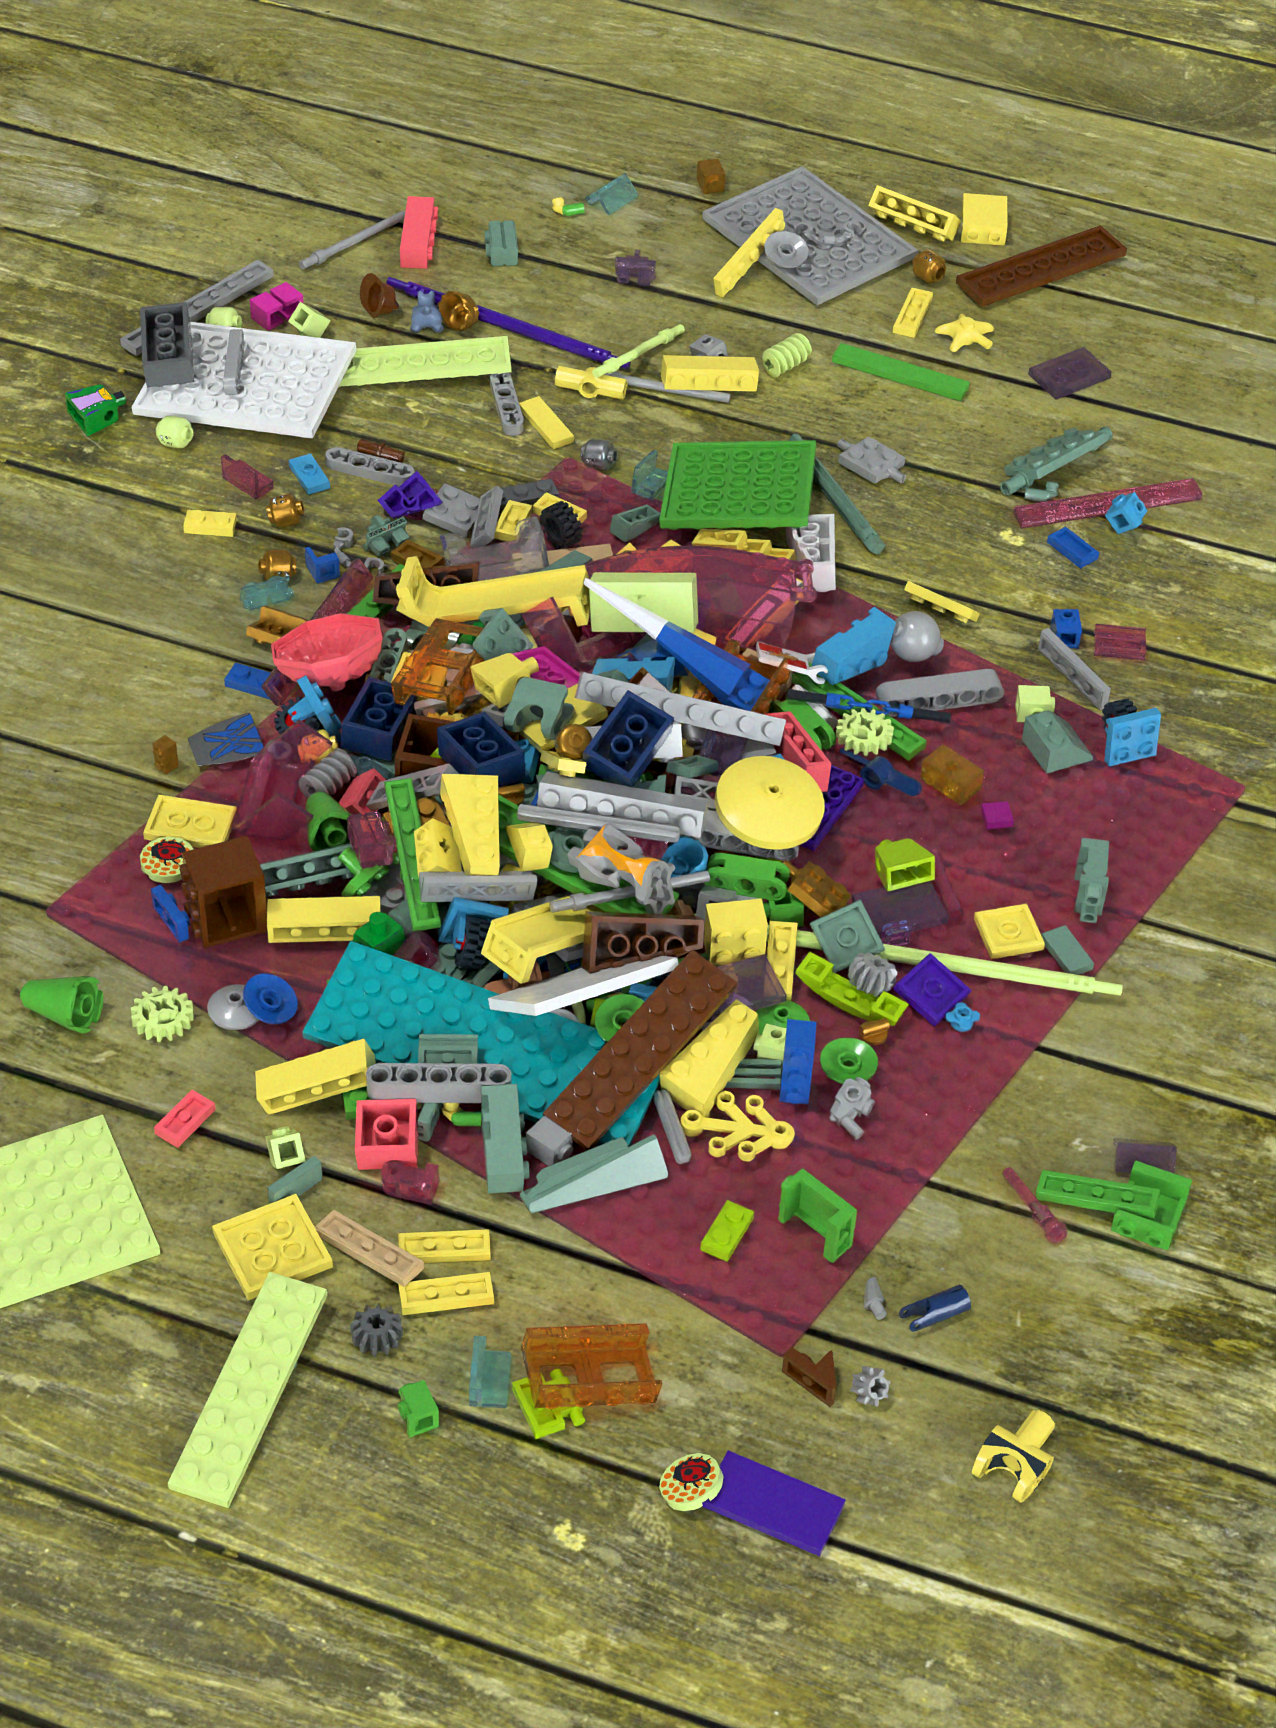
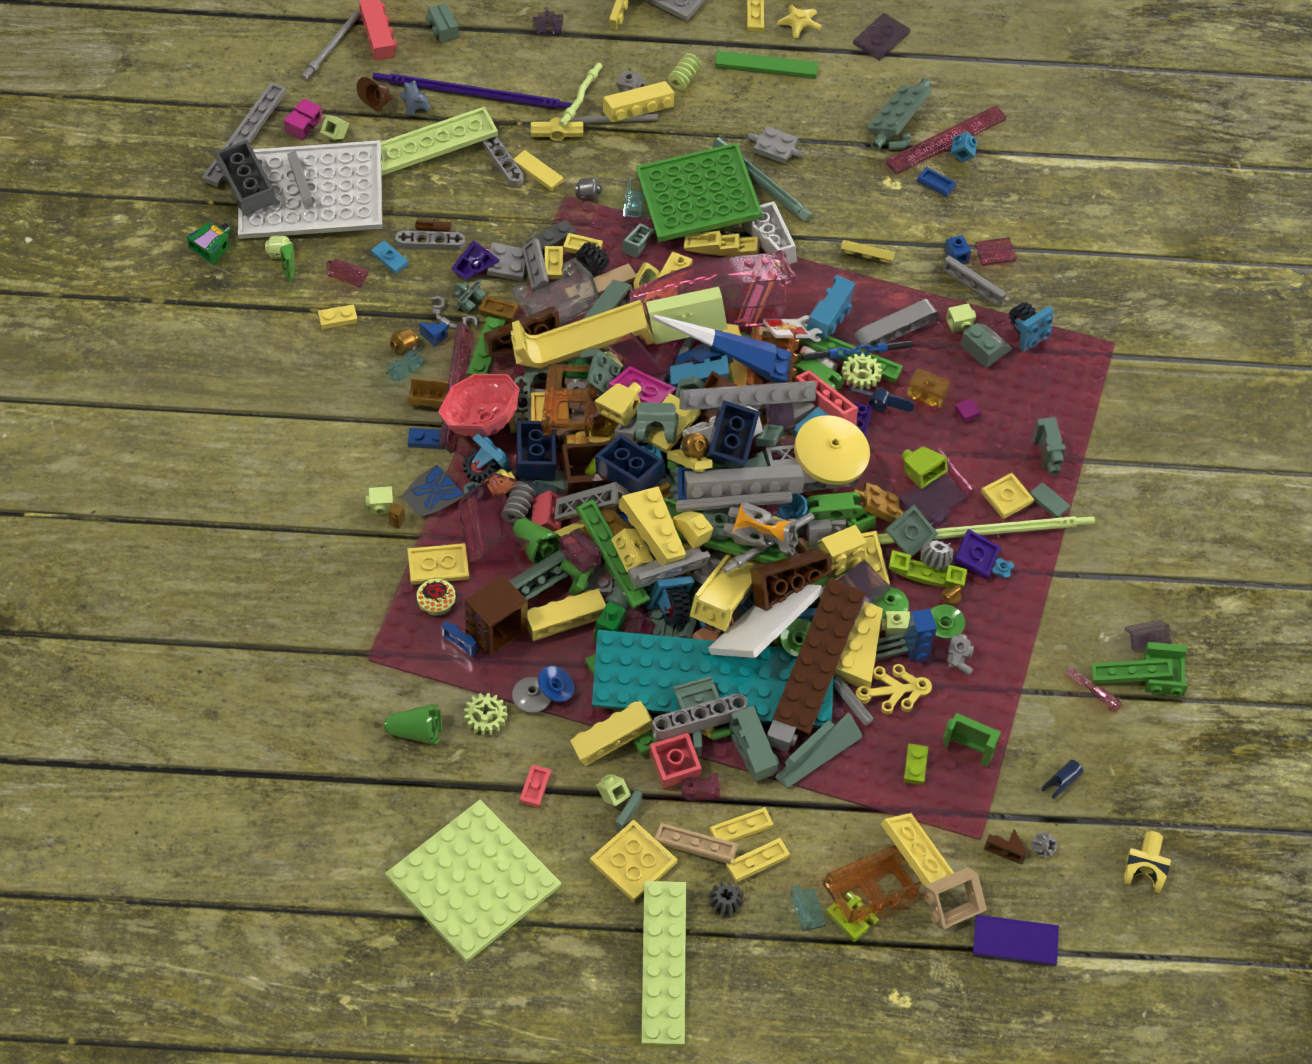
camera: 20 degrees left, 10 degrees up
yellowish green head [206,307,242,328] -> none
pearl gold head [267,493,305,528] -> none
bright green brick [397,1380,439,1438] -> none
pearl gold hair [437,291,479,332] -> none
tile [659,1453,724,1511] -> none
light grey bar [863,1277,887,1320] -> none
light grey brick [890,611,944,662] -> none
none -> bright green slope [280,243,295,282]
none -> yellowish green brick [365,486,393,515]
none -> light yellow plate [881,813,954,886]
none -> tan window [925,867,987,929]

